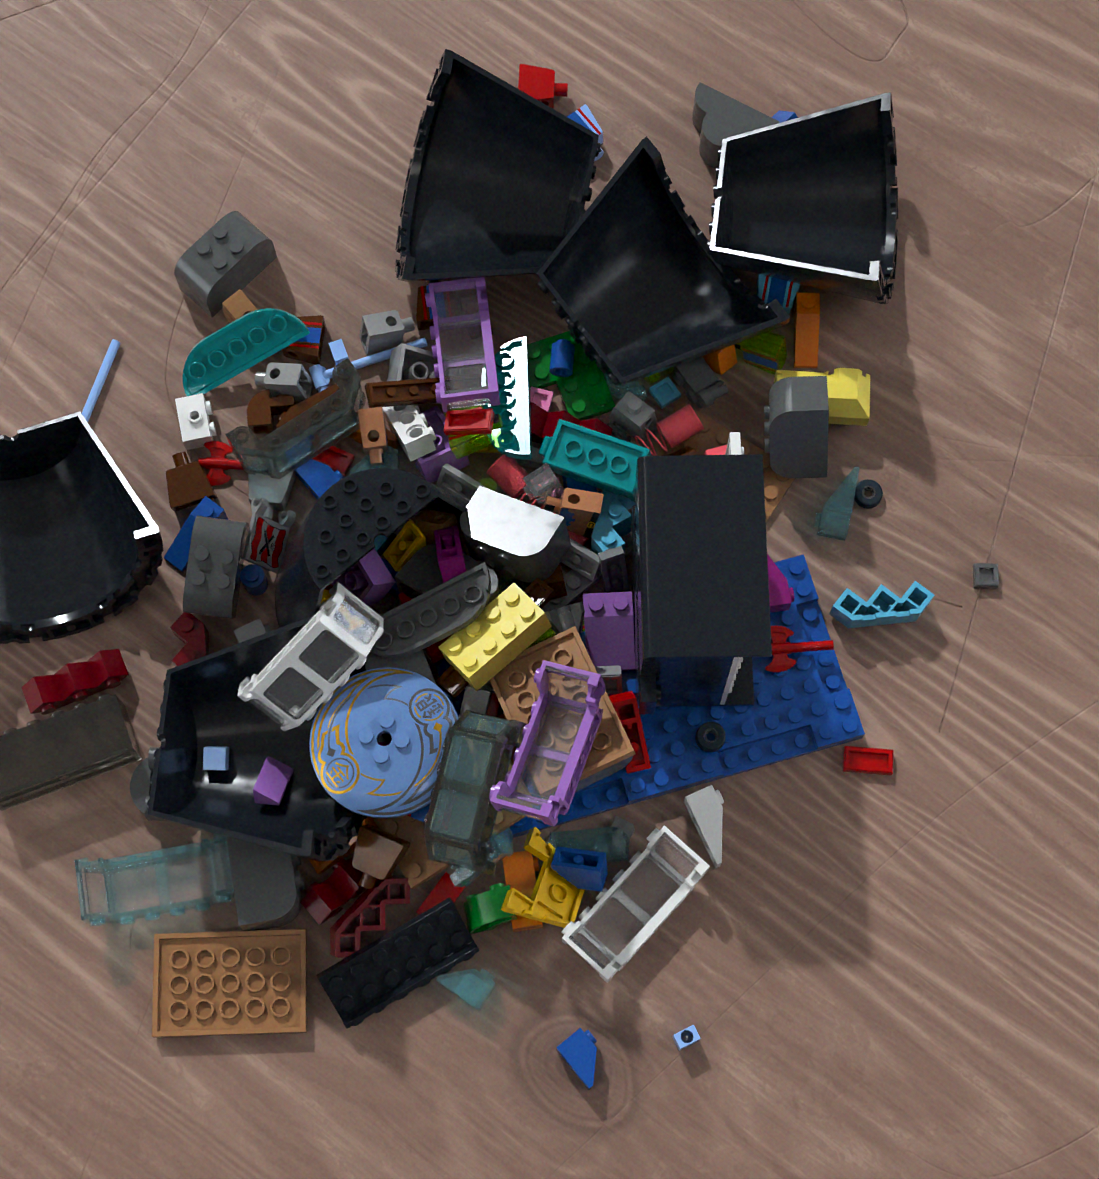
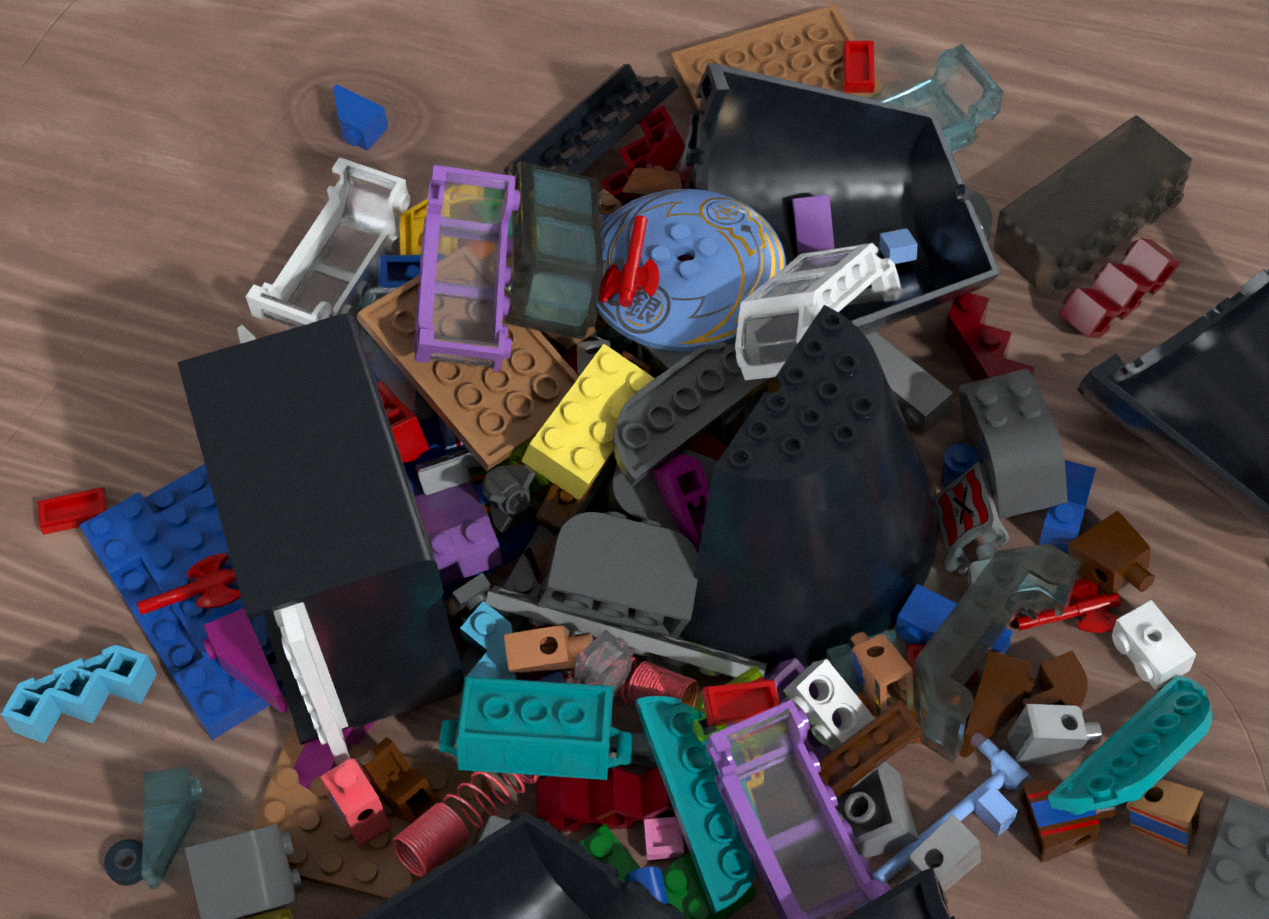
camera: 165 degrees right, 15 degrees down
clear light blue slope [436,968,496,1011] -> none
light blue piece [672,1025,701,1051] -> none
none -> red piece [598,215,660,307]
none -> red tile [844,41,875,93]

